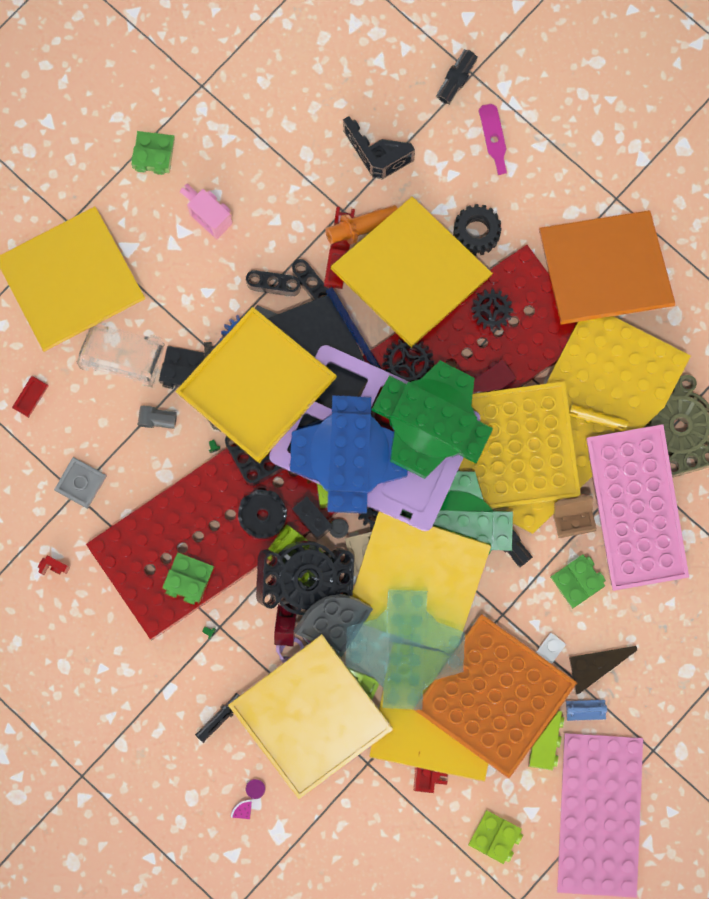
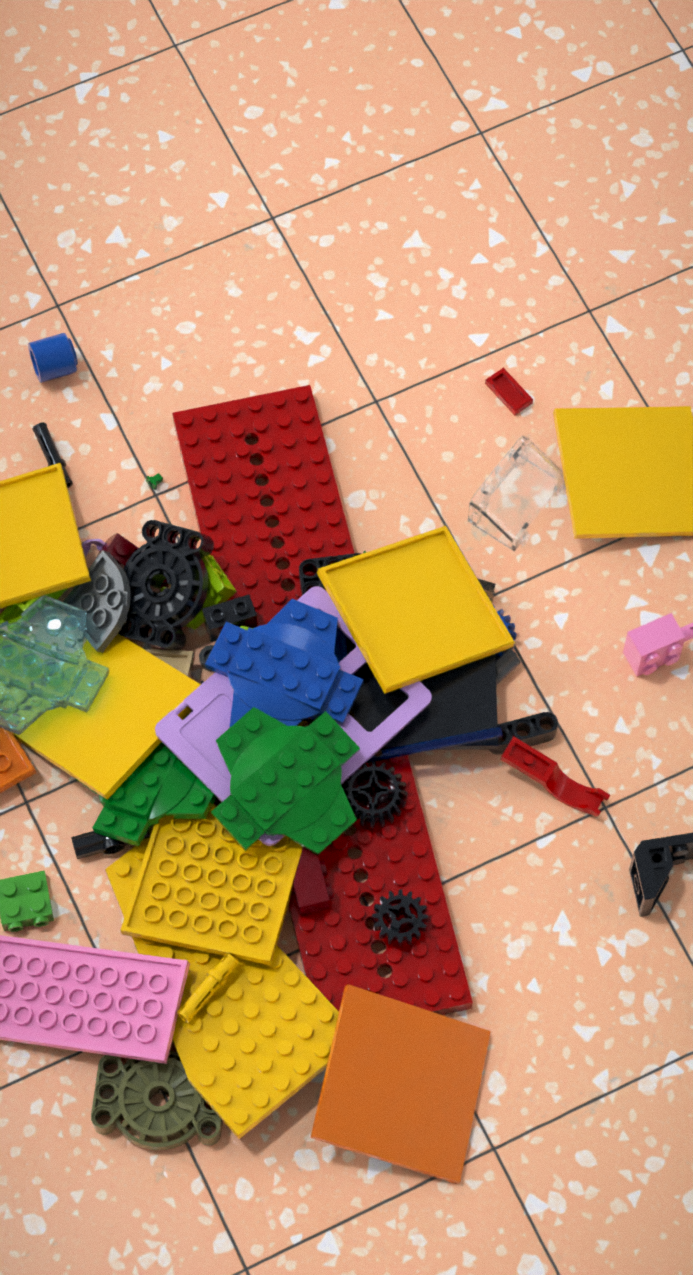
camera: 110 degrees right, 15 degrees down
red bracket [38,555,70,575] -> none
light grey tile [54,457,107,509] -> none
dark grey piece [137,406,177,429] -> none
black plate [159,346,205,389] -> none
bright green plate [163,553,214,605] -> none
black plate [238,490,287,539] -> none
black beam [246,270,301,297] -> none
orange gear [325,205,398,244] -> none
yellow tile [331,196,492,347] -> none
black tyre [453,204,502,256] -> none
dark pink piece [478,104,507,175] -> none
medium nougat bracket [553,495,597,538] -> none
none -> blue piece [28,333,78,383]

